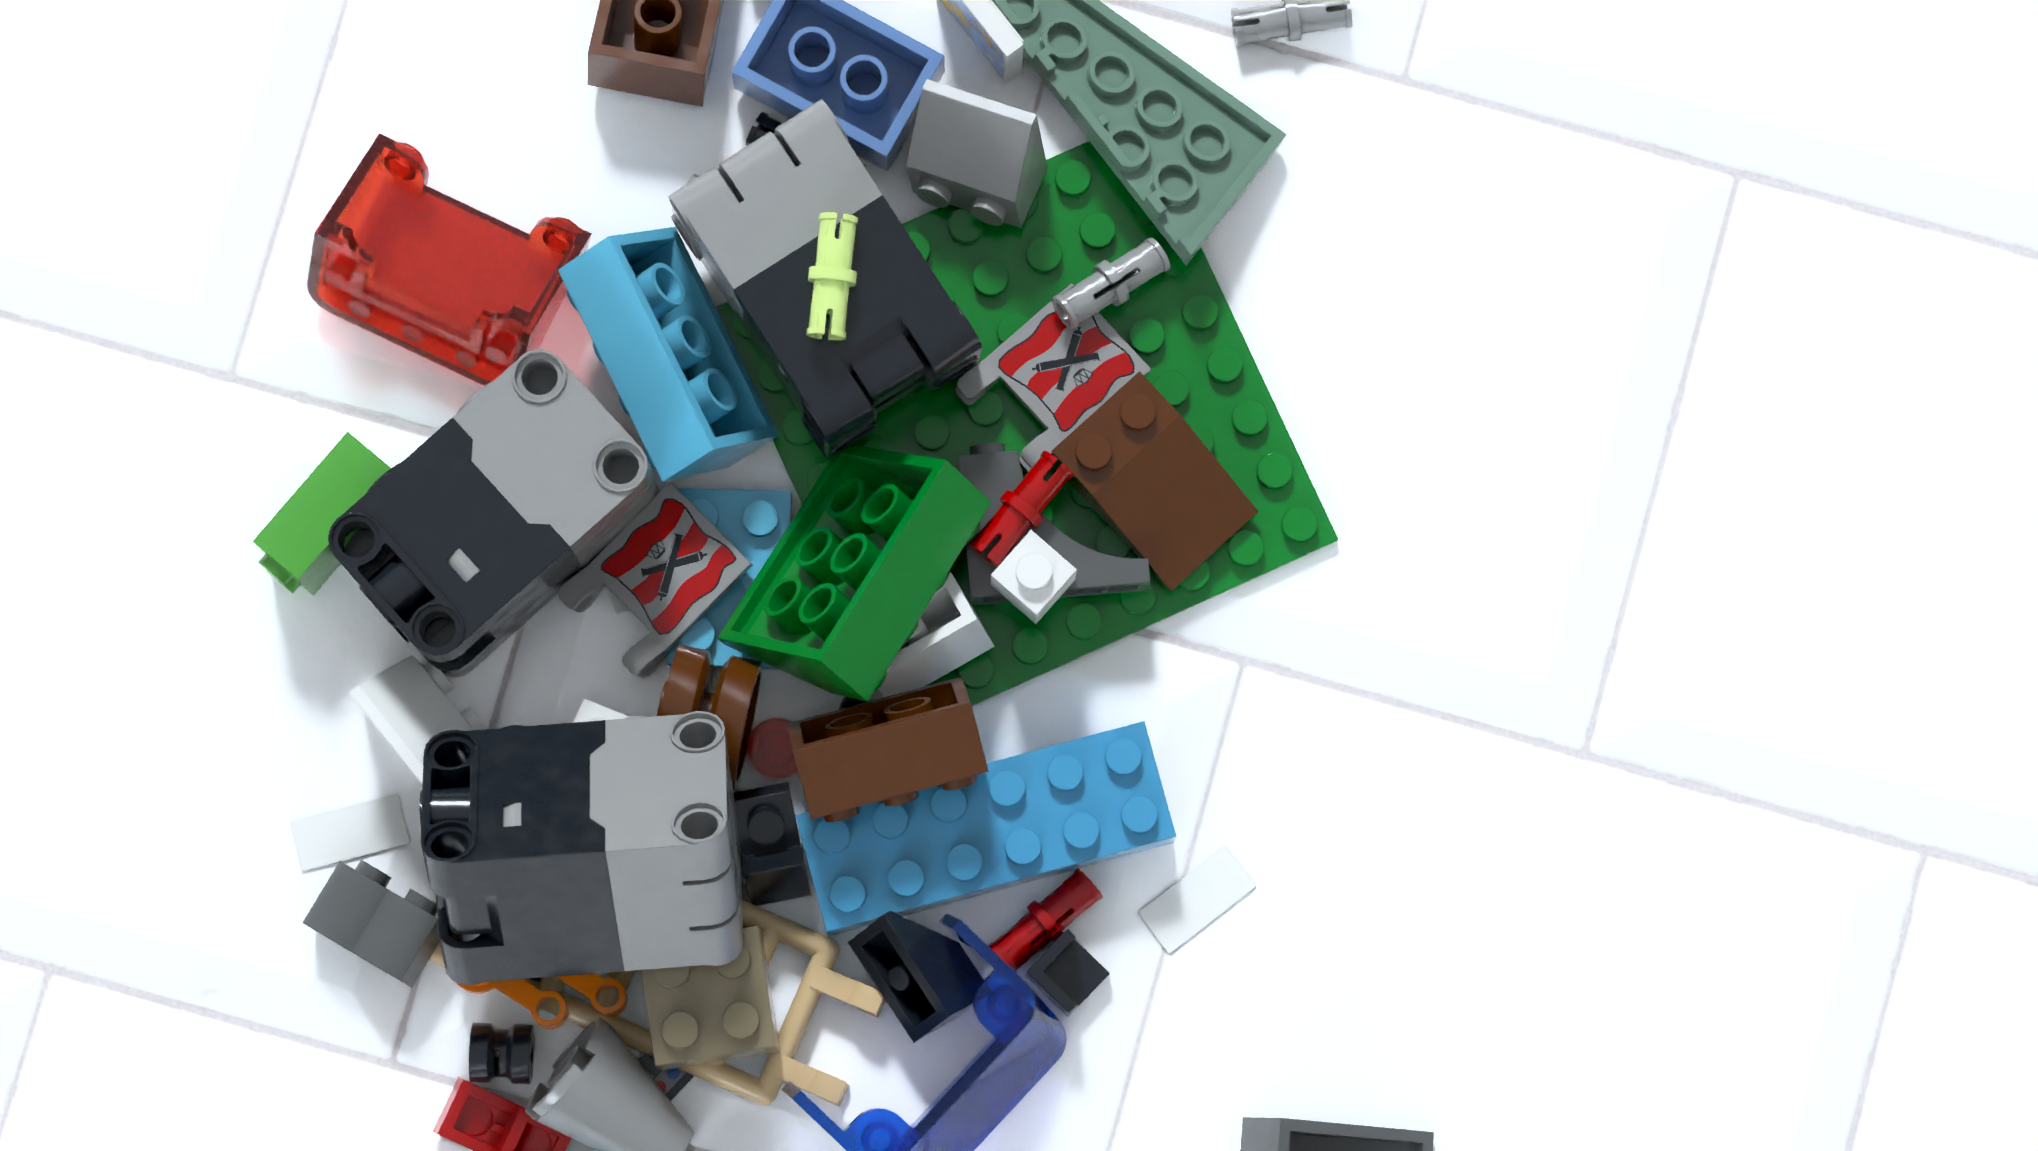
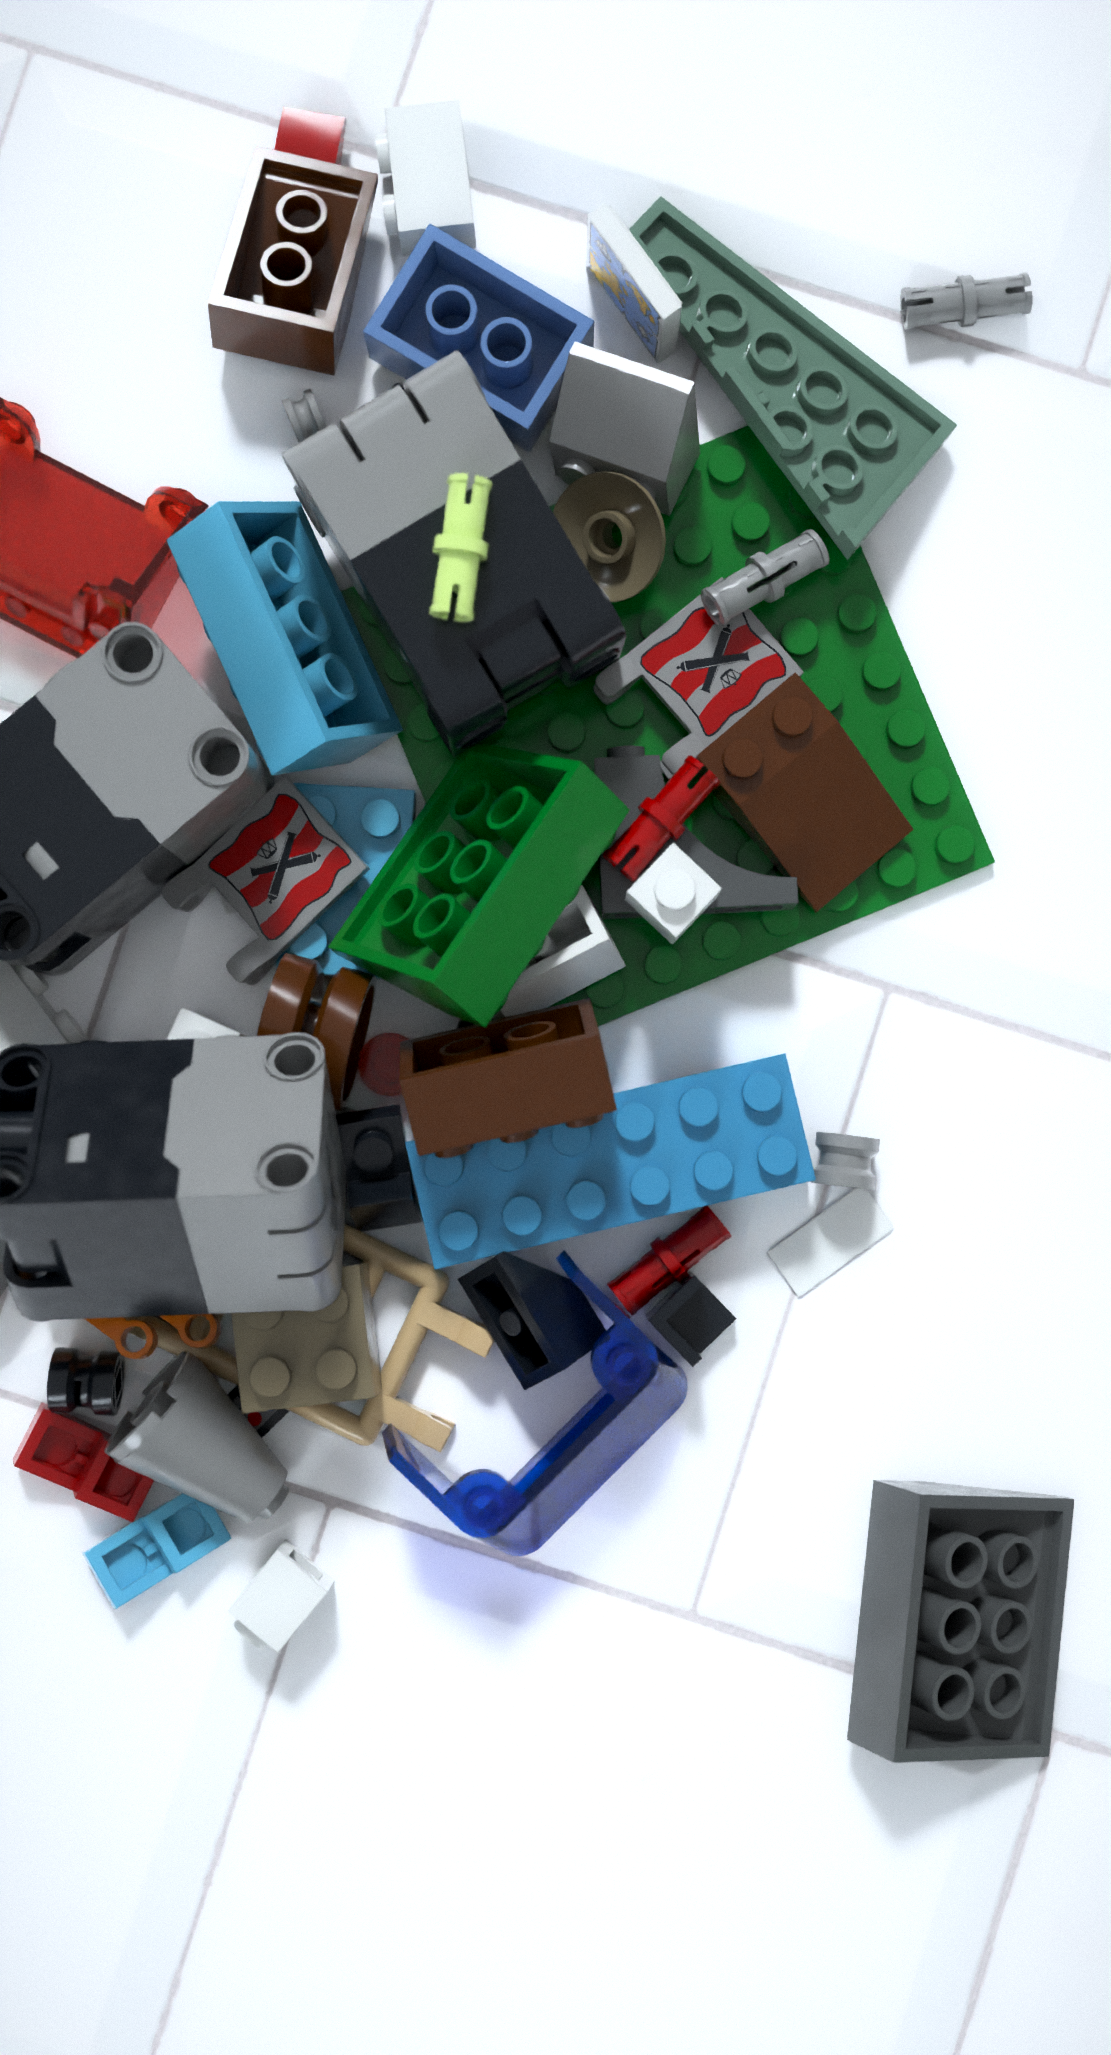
camera: 10 degrees right, 5 degrees up
none -> light grey bush [281,389,326,443]
none -> dark tan dish [553,471,666,602]
none -> light grey wheel [811,1132,880,1190]

